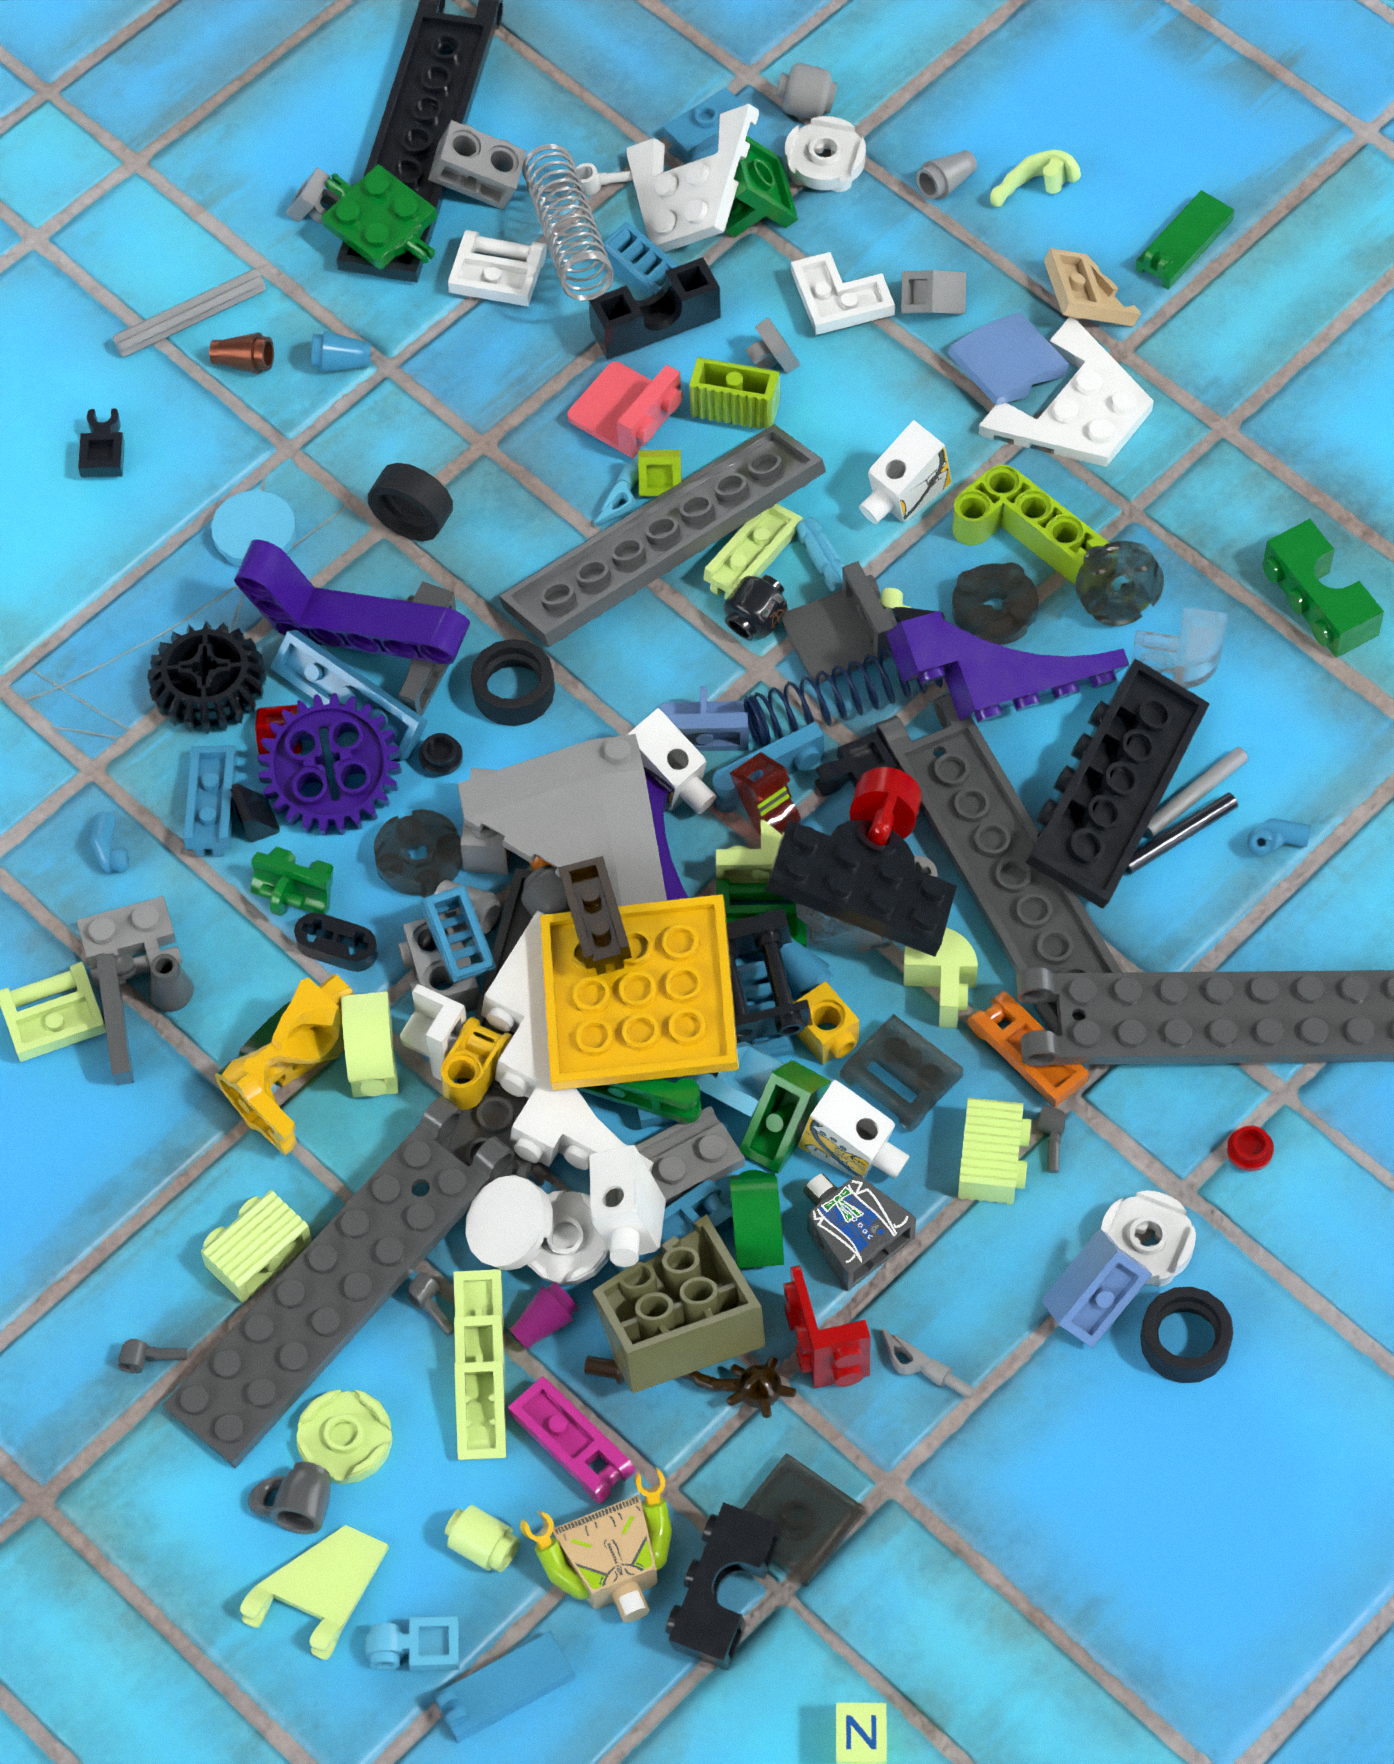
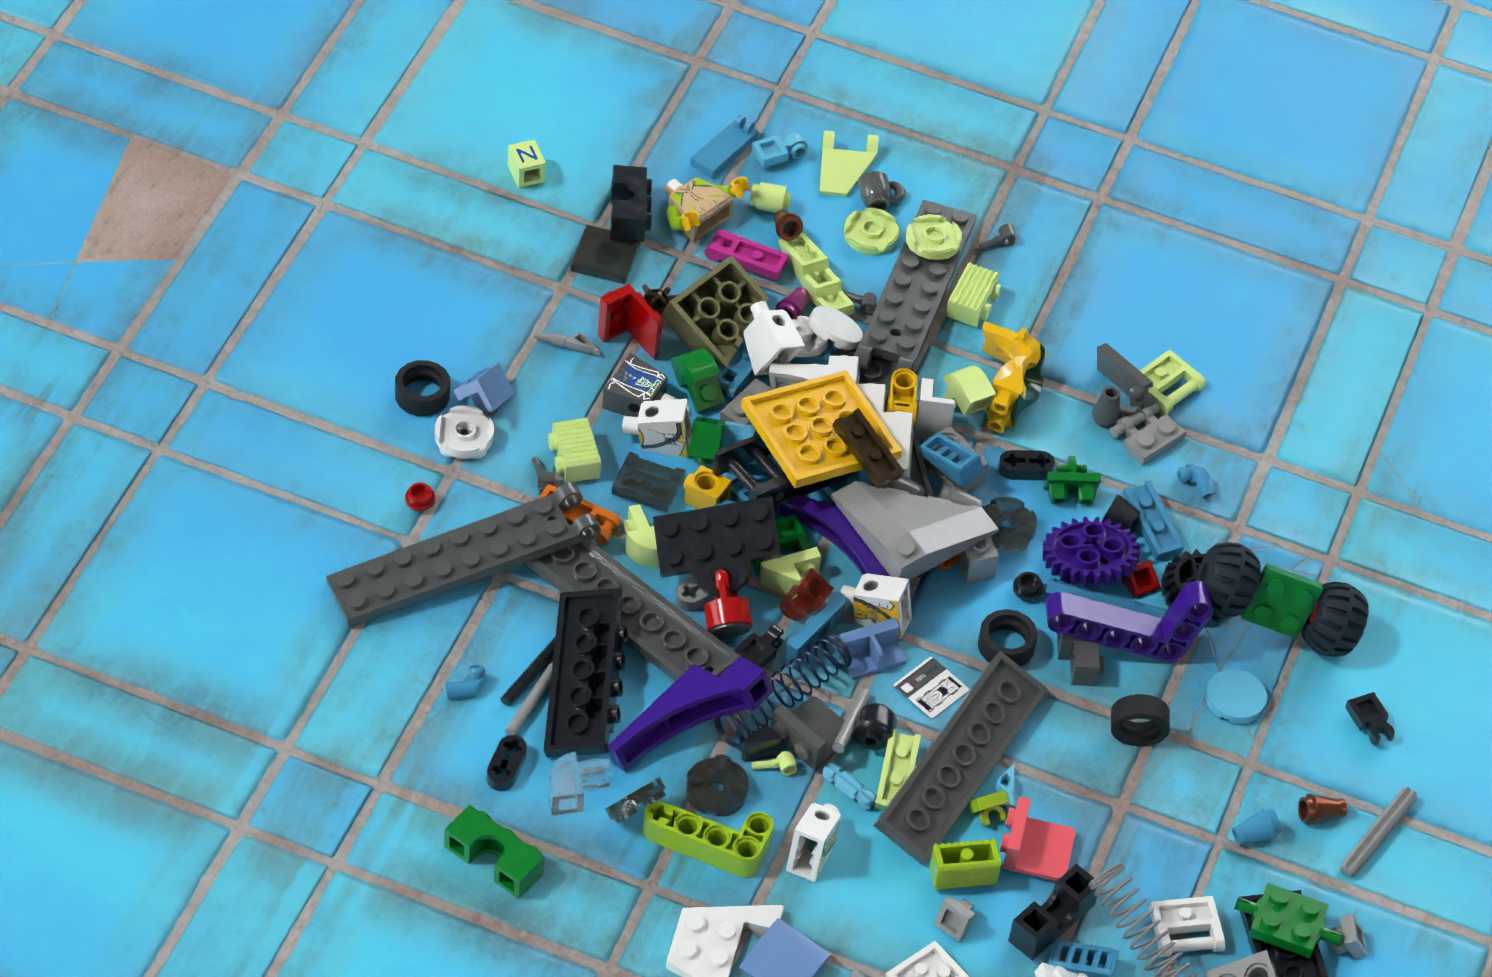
camera: 150 degrees right, 10 degrees down
none -> black beam [487,735,527,791]
none -> copper cone [774,210,803,241]
none -> light grey bar [832,689,870,753]
none -> sticker [893,657,970,718]
none -> yellowish green tile [906,214,962,260]
none -> black plate [1195,542,1369,657]

